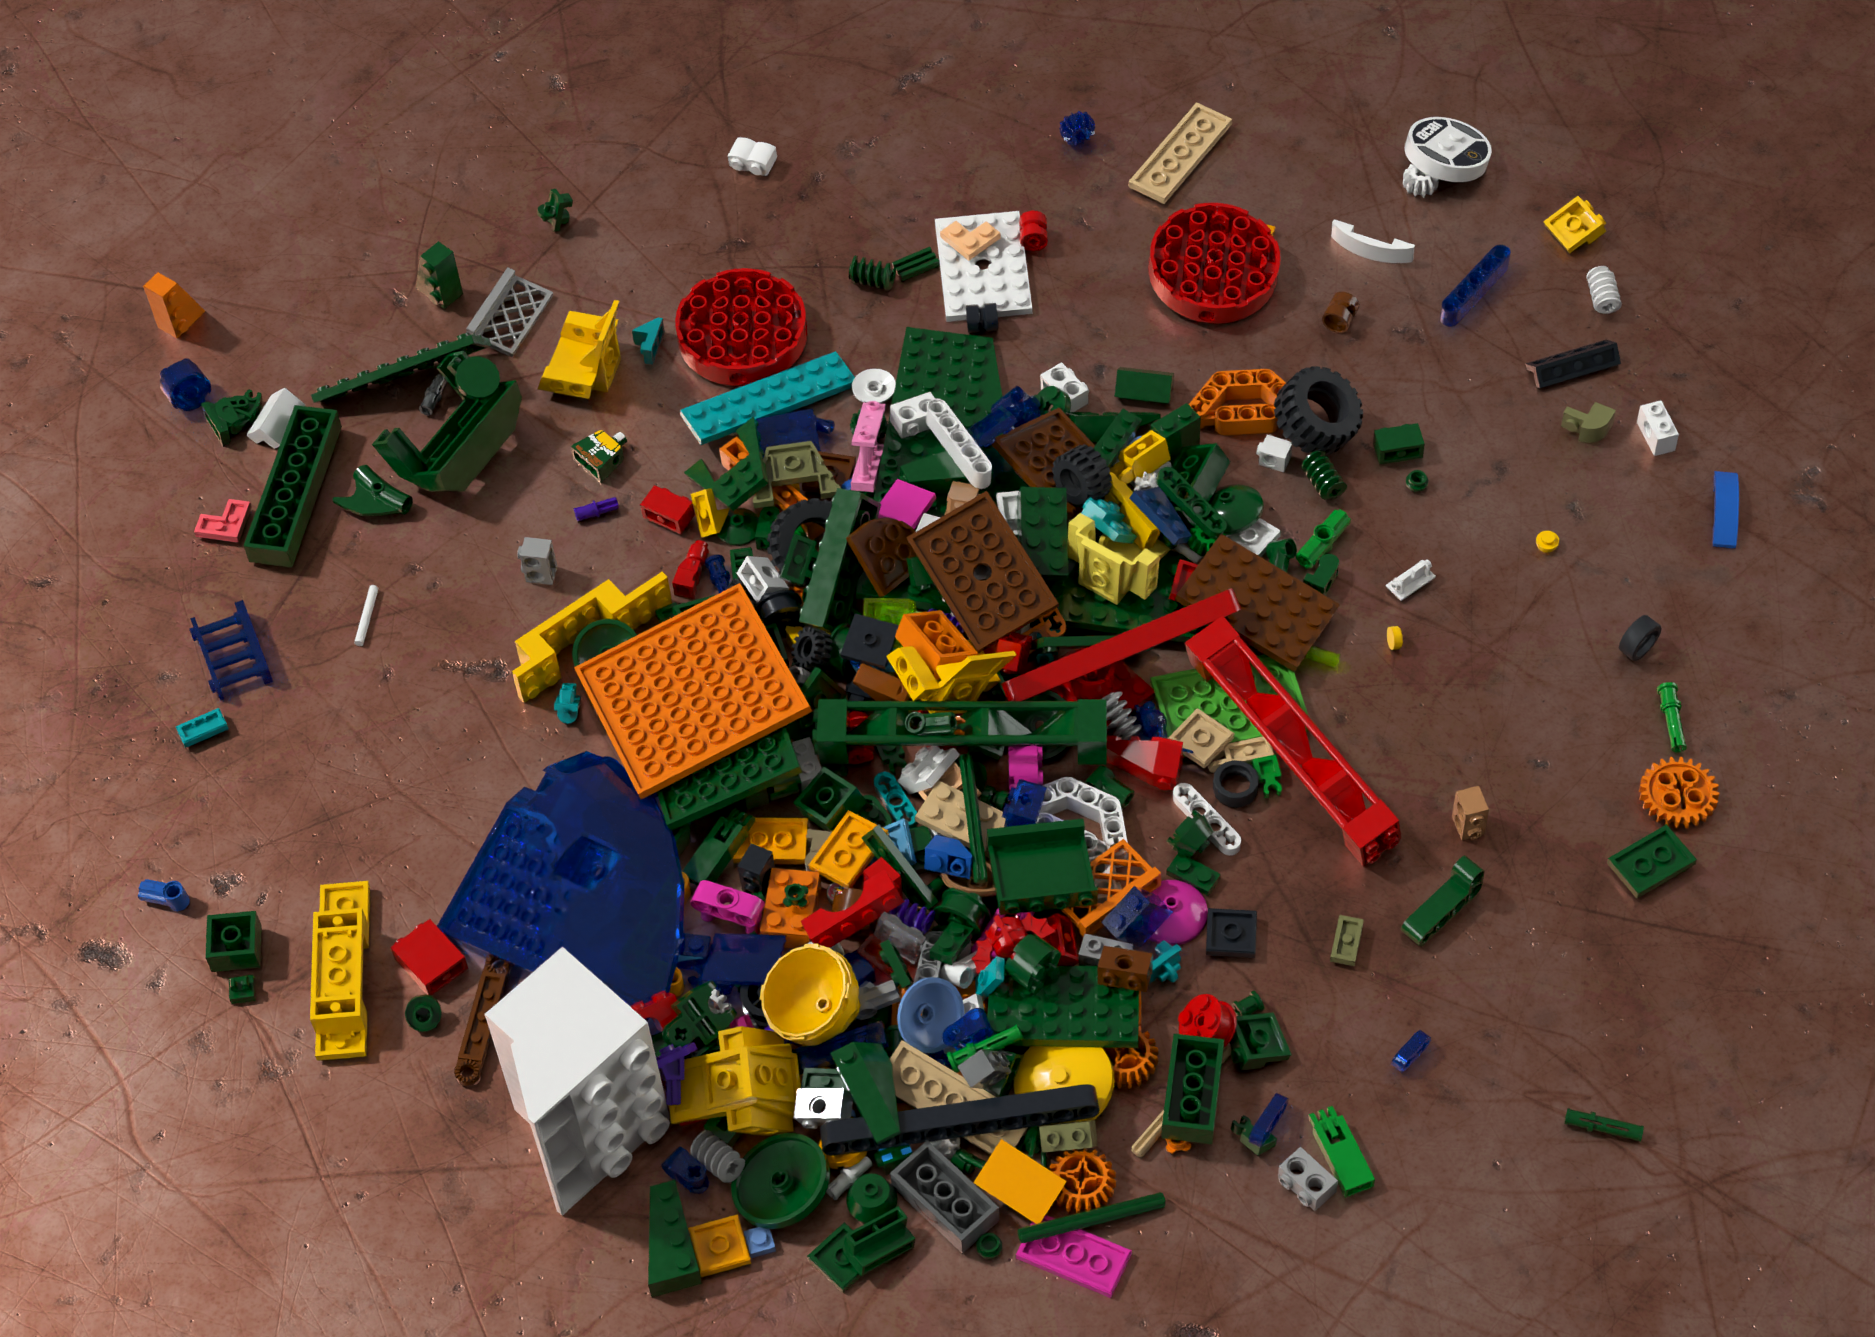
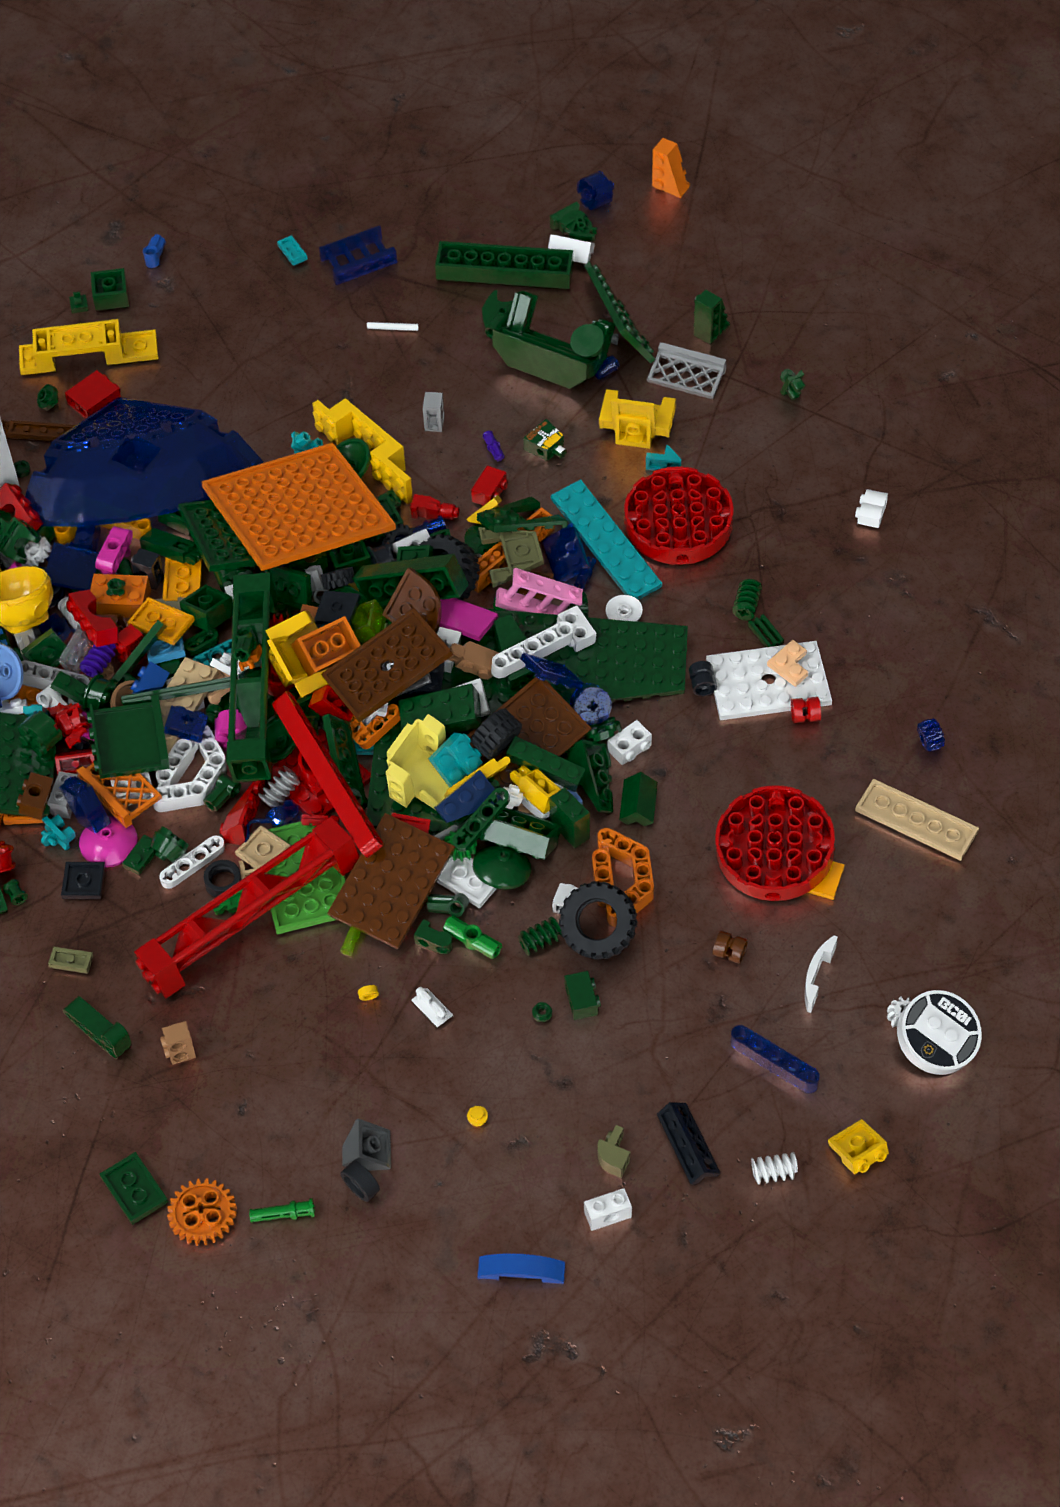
camera: 85 degrees right, 0 degrees up
coral plate [194,499,252,542] -> none
none -> red axle [301,814,340,826]
none -> dark grey slope [342,1119,391,1171]

